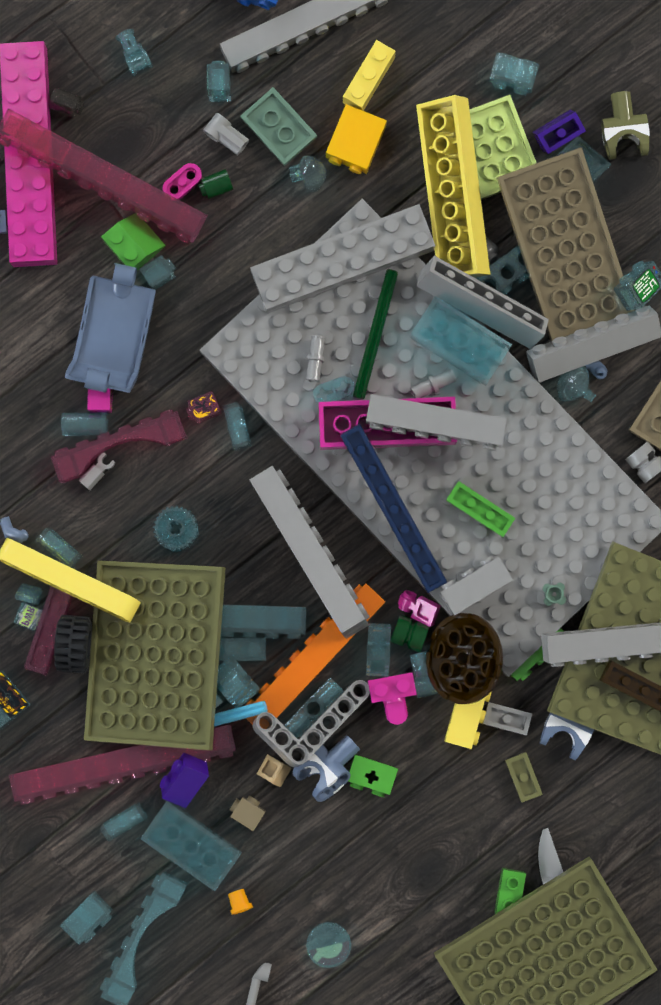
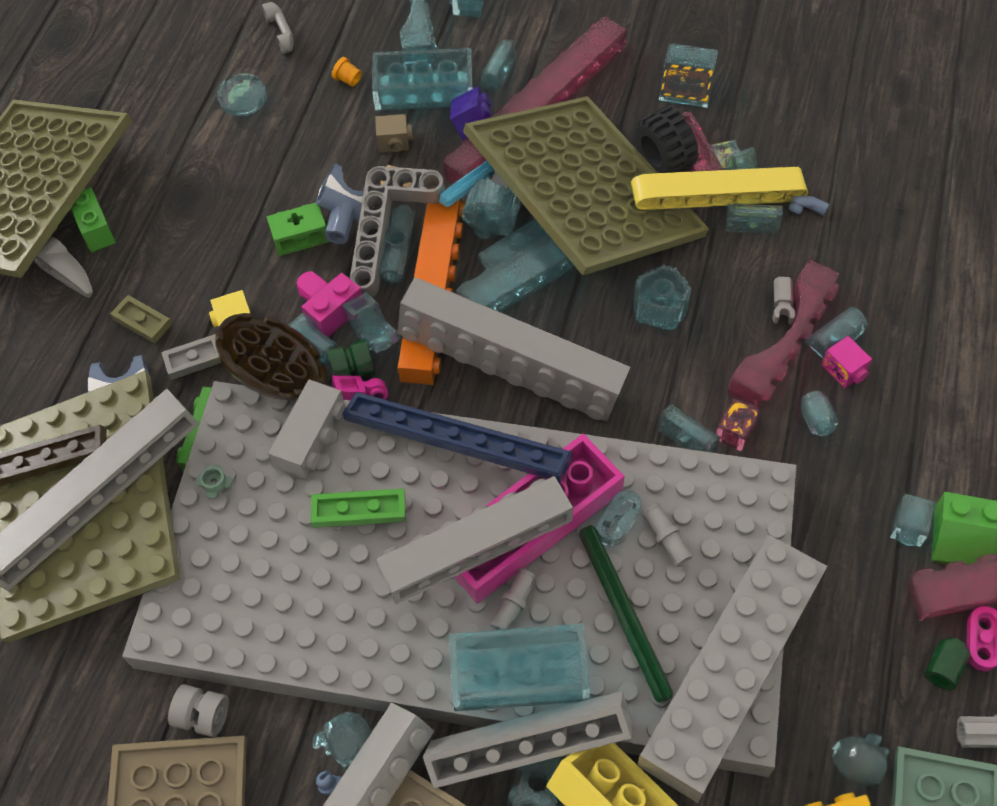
camera: 145 degrees right, 25 degrees down
sand blue panel [65,263,156,393] -> none
none -> clear light blue brick [800,391,839,436]

